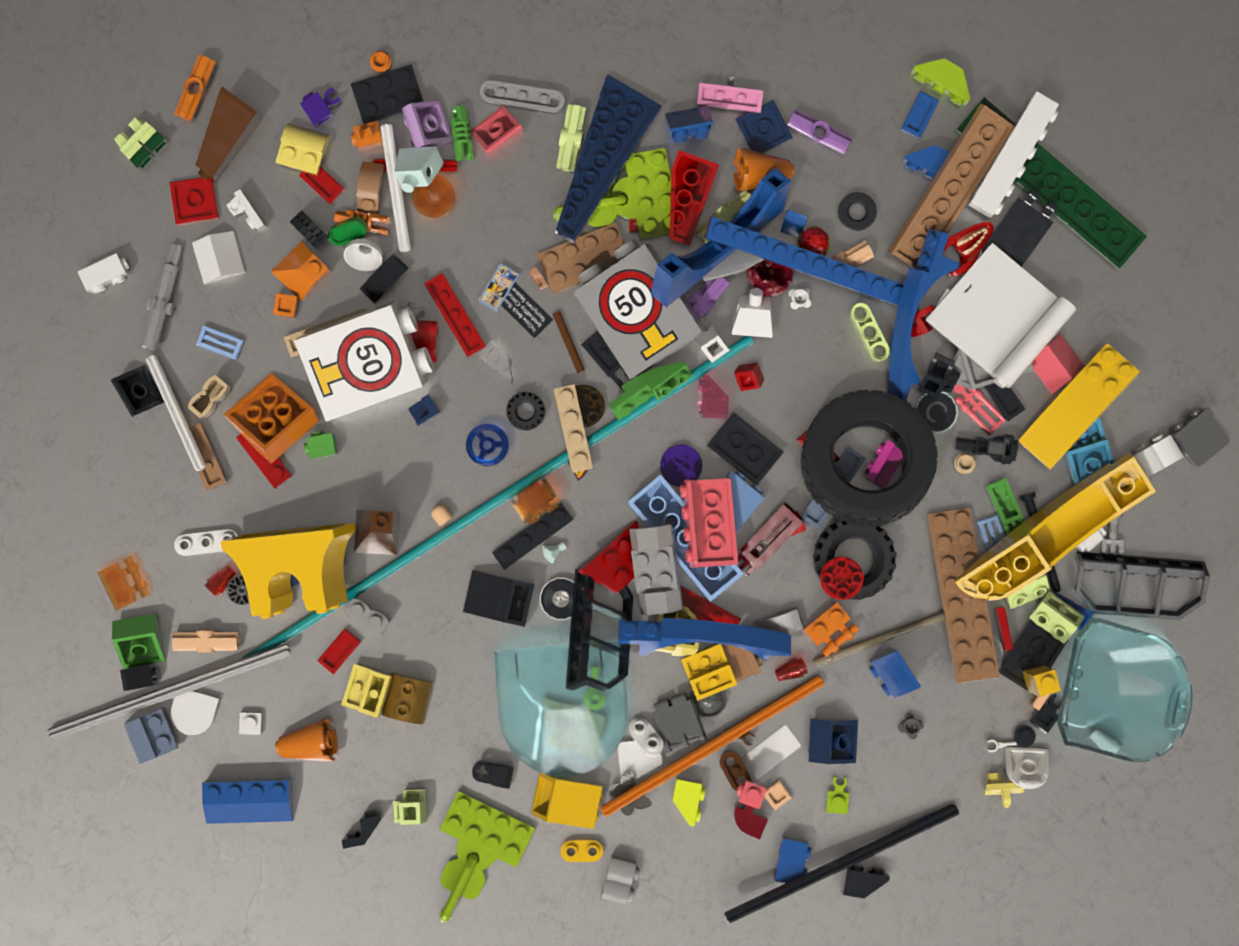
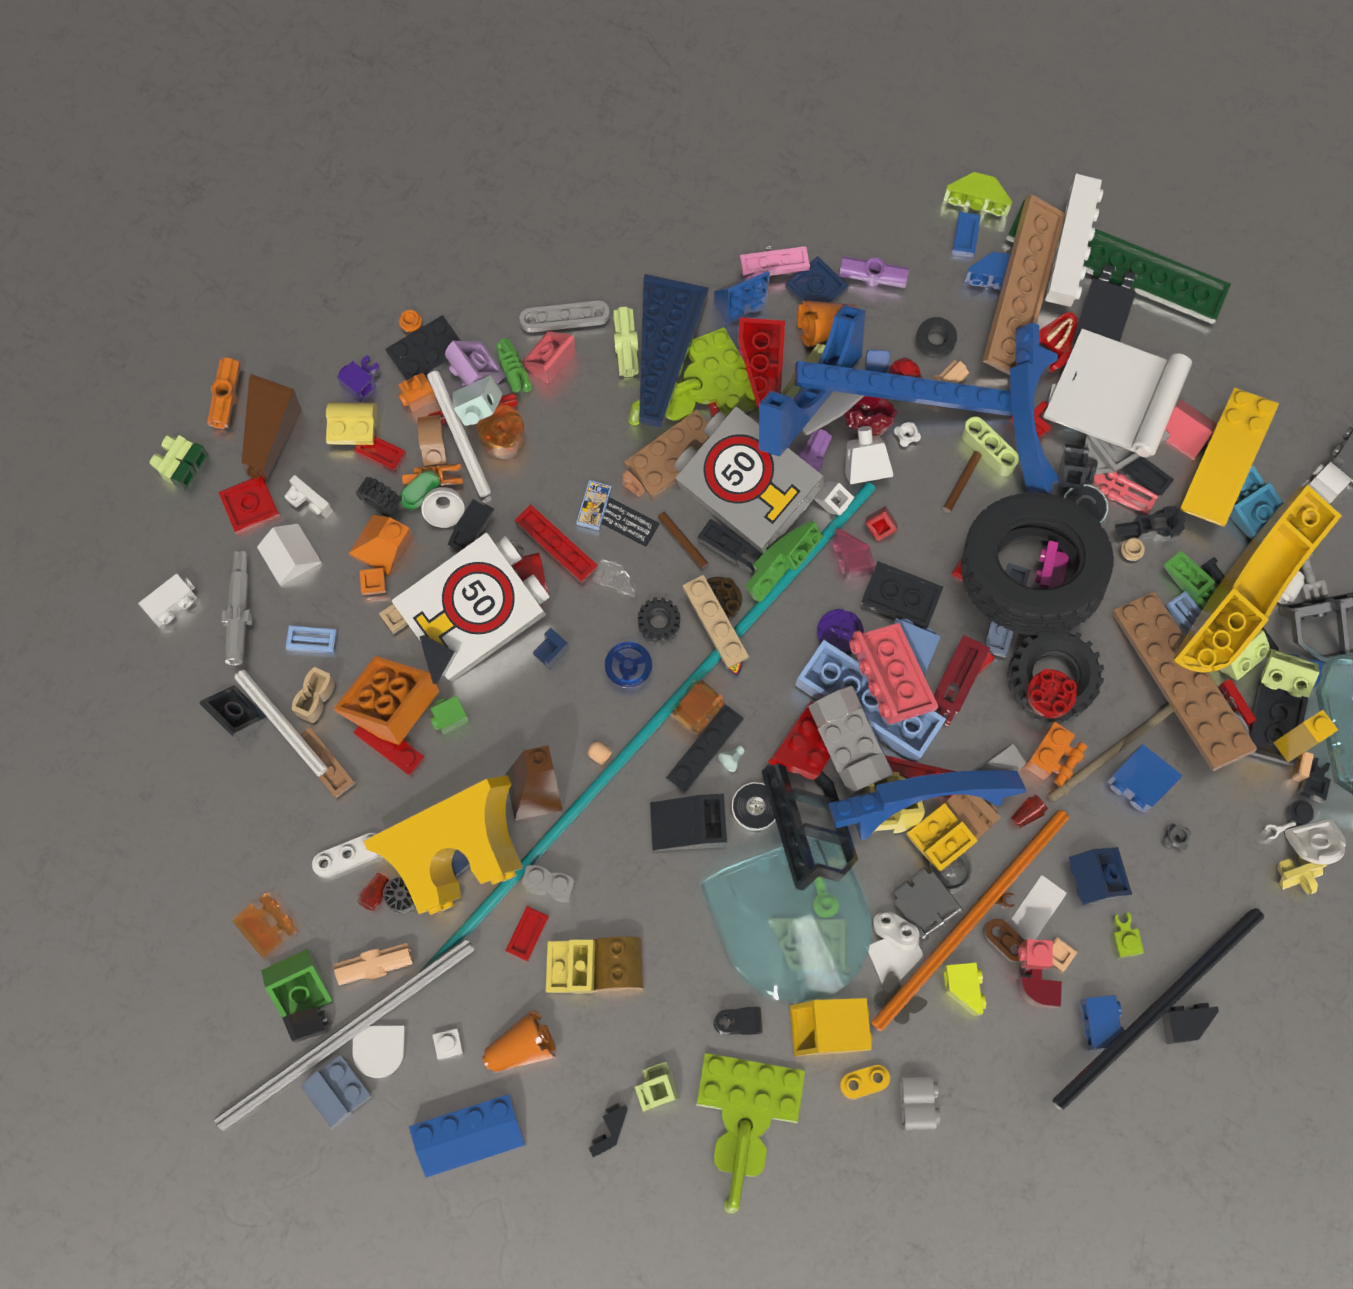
camera: 20 degrees left, 15 degrees down
none -> black slope [419,635,457,685]
none -> reddish brown bar [942,451,982,513]

